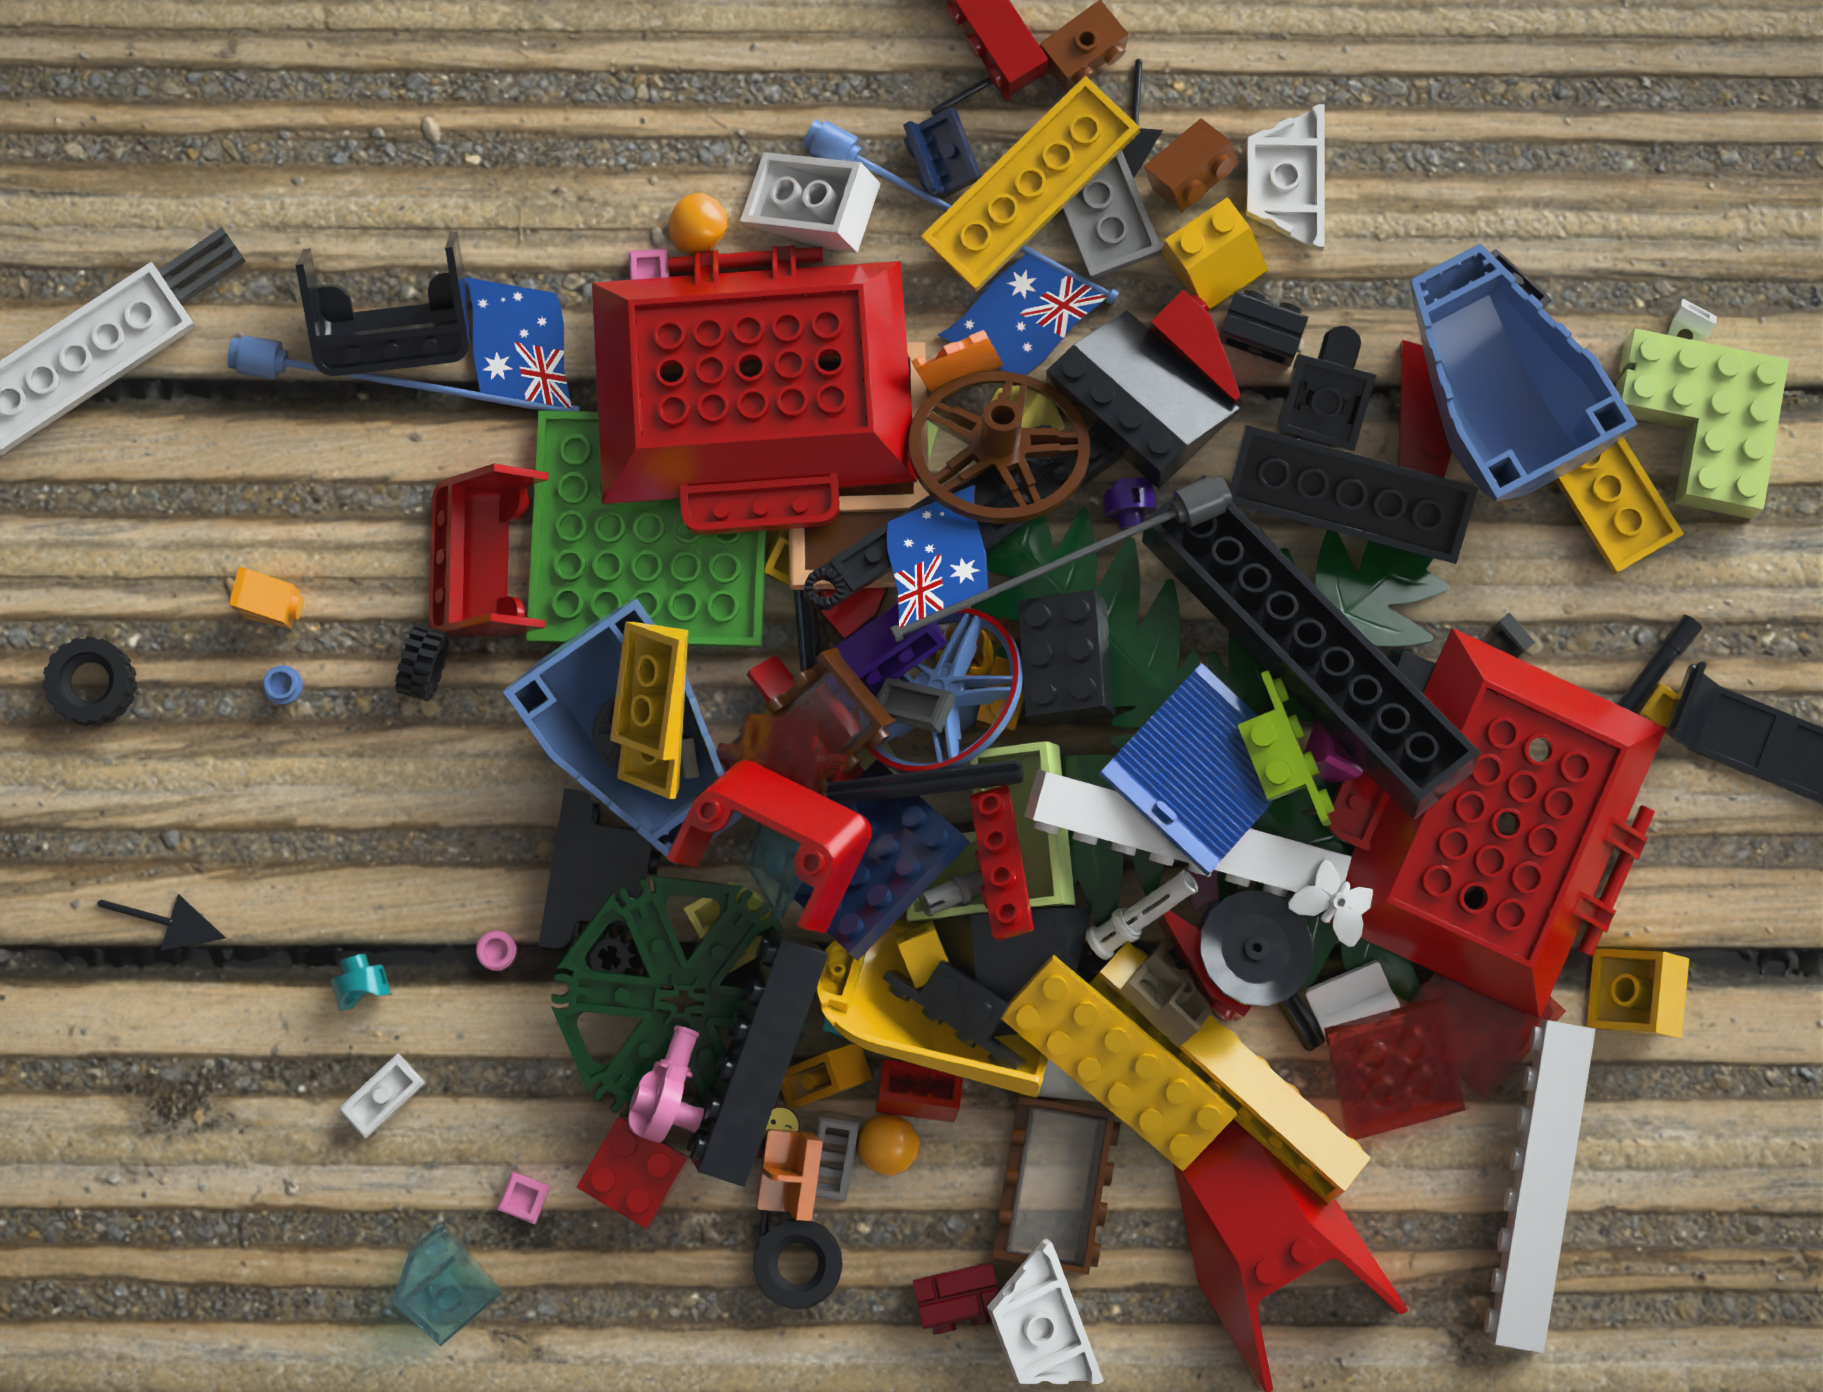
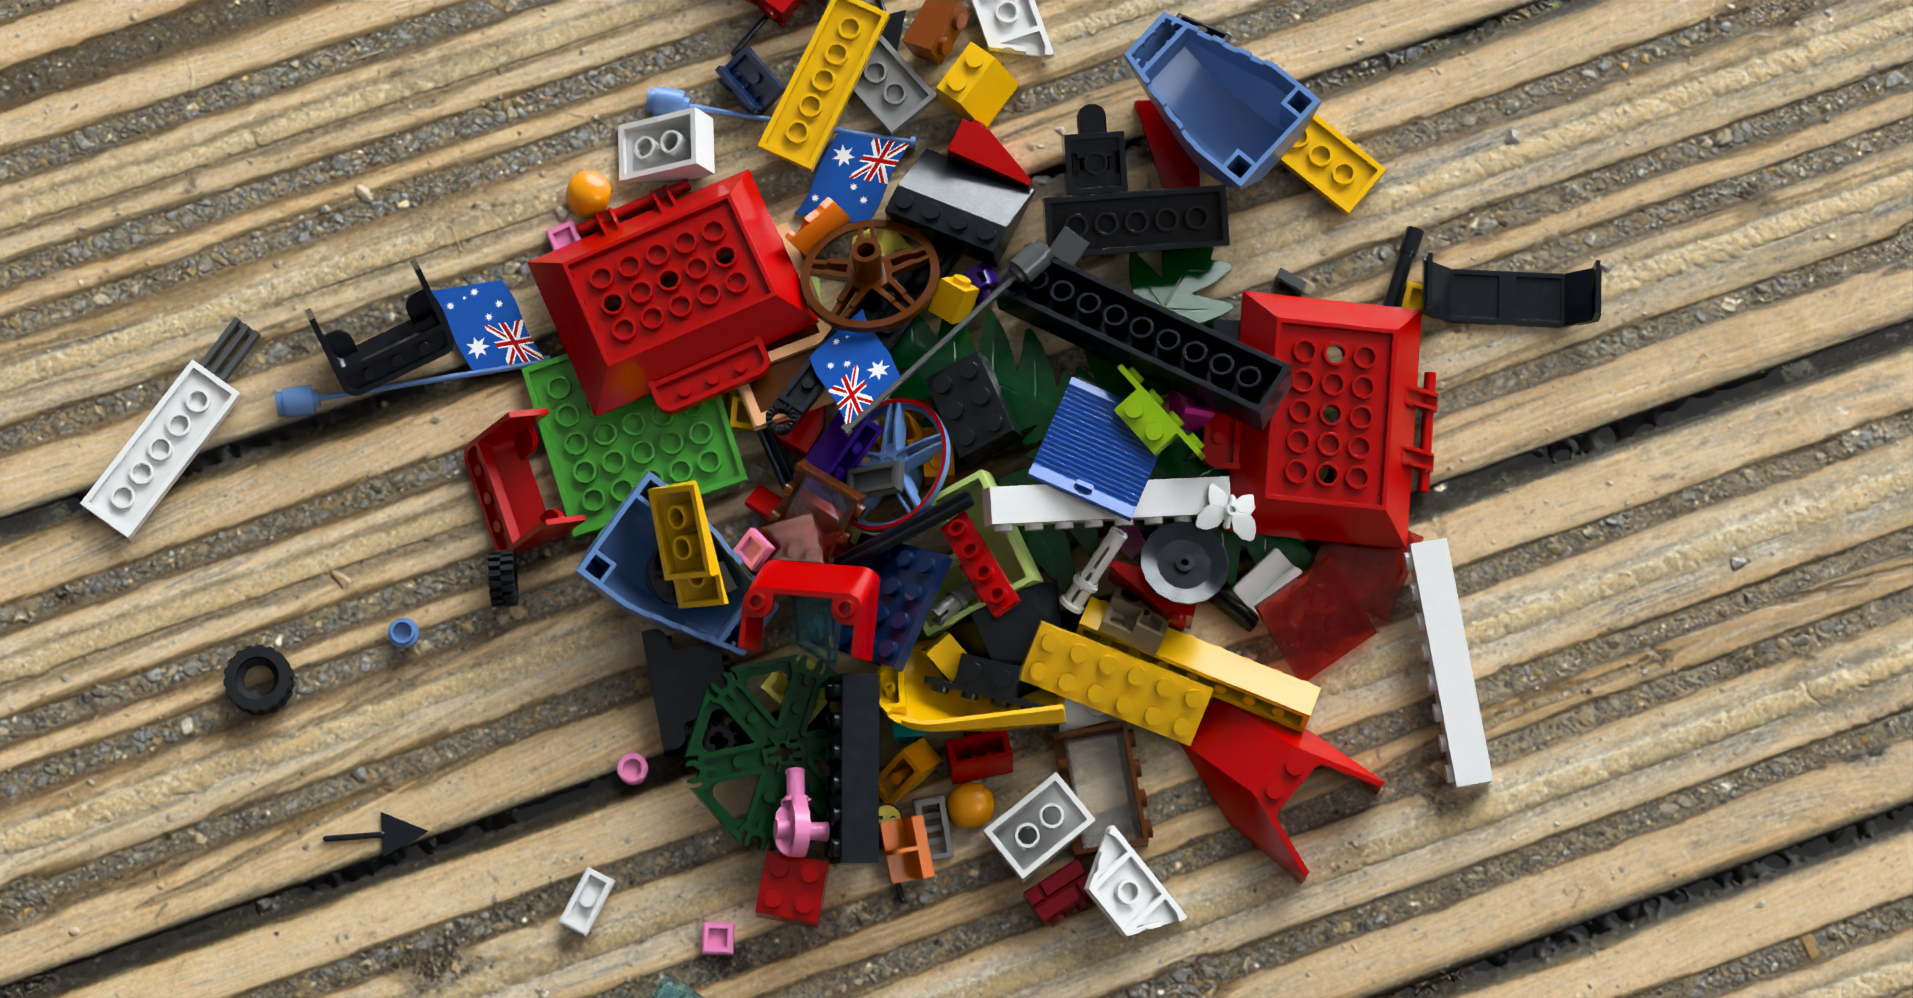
camera: 20 degrees left, 5 degrees down
light orange slope [229,567,304,629] -> none
teal piece [331,954,392,1011] -> none
black tyre [753,1218,843,1309] -> none
black brick [1219,290,1309,367] -> none
yellow slope [1586,948,1689,1038] -> none
yellowish green piece [1616,328,1789,519] -> none
white tile [1667,298,1717,342] -> none
none -> bright pink tile [733,528,775,572]
none -> yellow brick [928,274,980,324]
none -> white slope [983,772,1096,883]
none -> dark grey tile [1050,226,1090,266]

